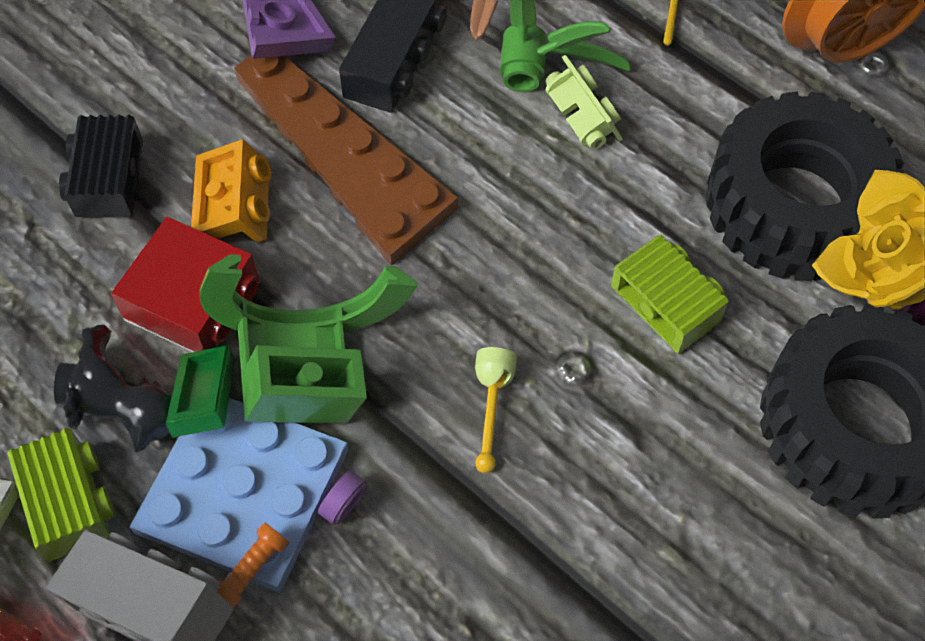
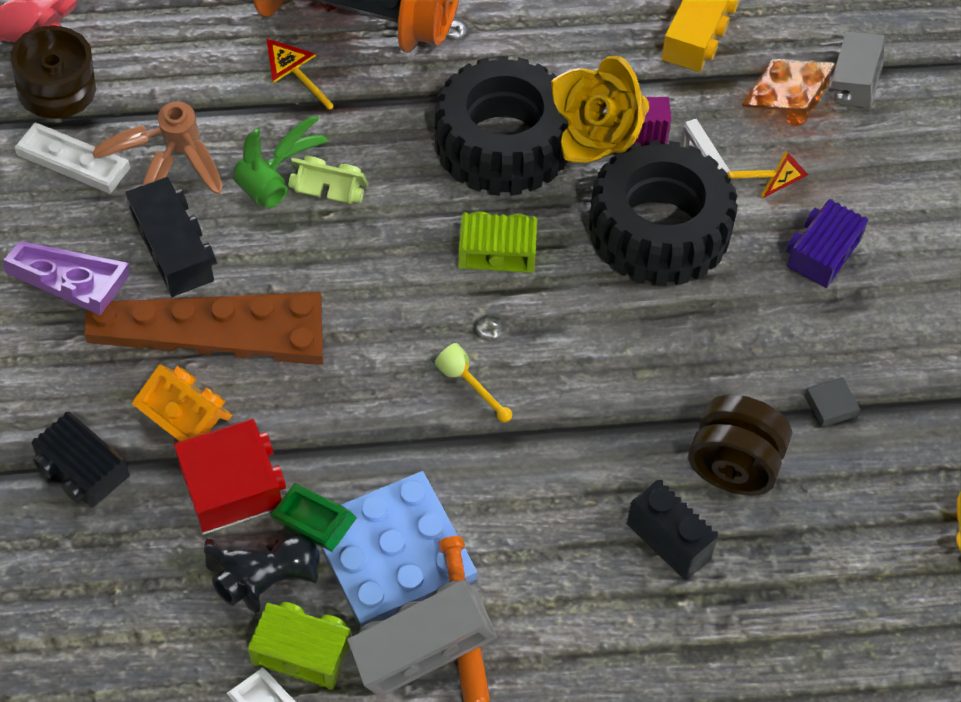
camera: 50 degrees left, 5 degrees down
bright green piece [200,254,418,423] -> none
medium lavender tile [318,470,367,525] -> none

